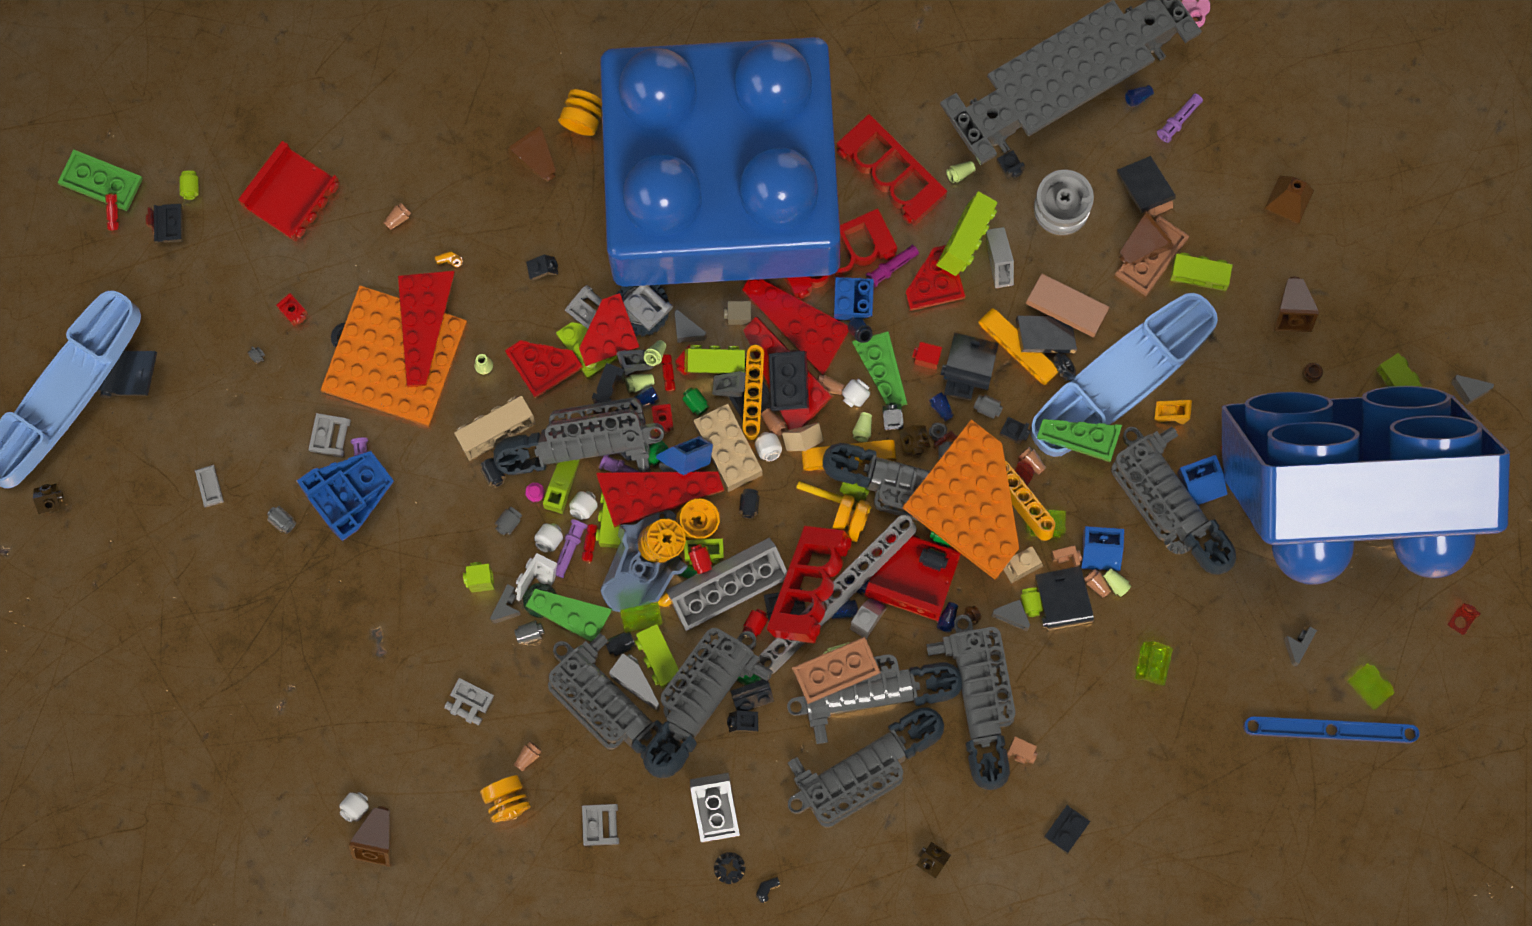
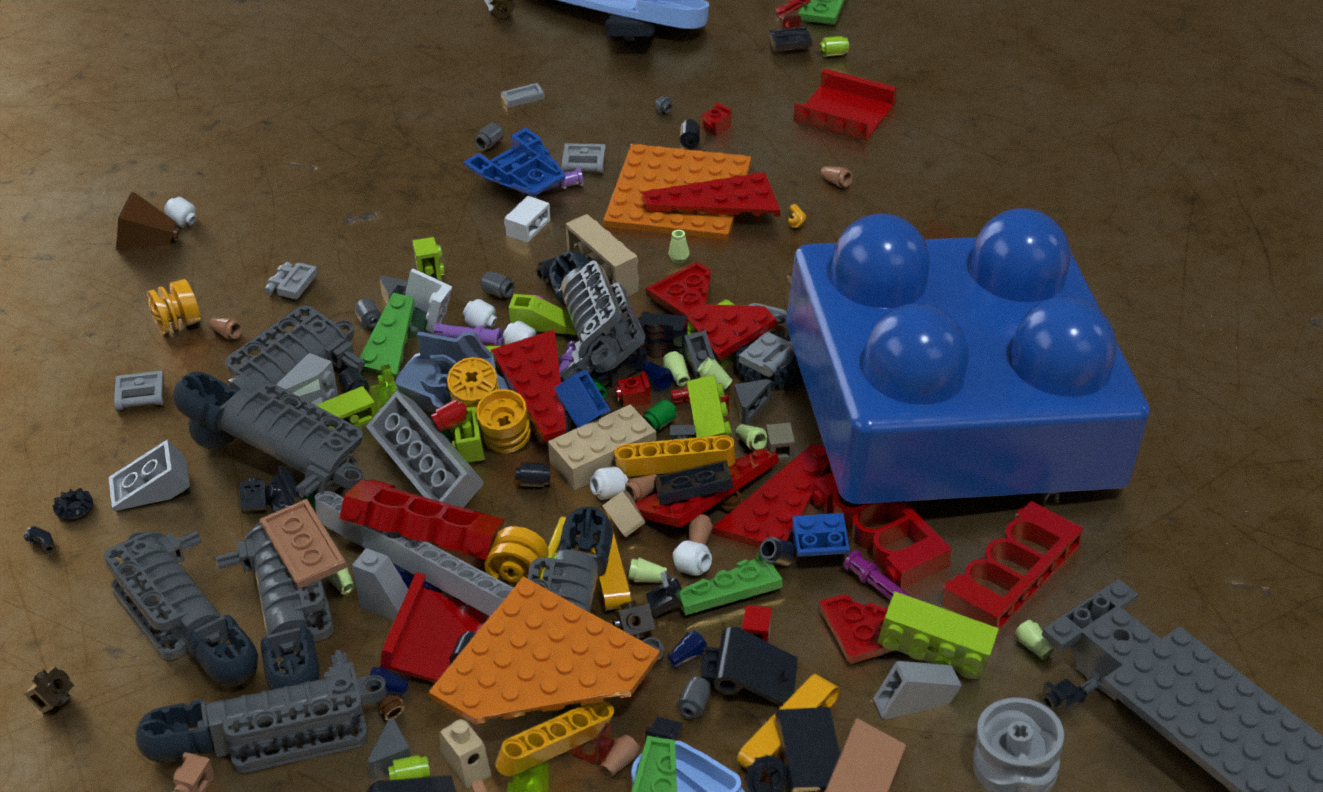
camera: 85 degrees right, 35 degrees down
none -> white brick [504,196,551,243]
none -> black brick [680,119,700,148]
none -> yellowish green cone [736,424,768,451]

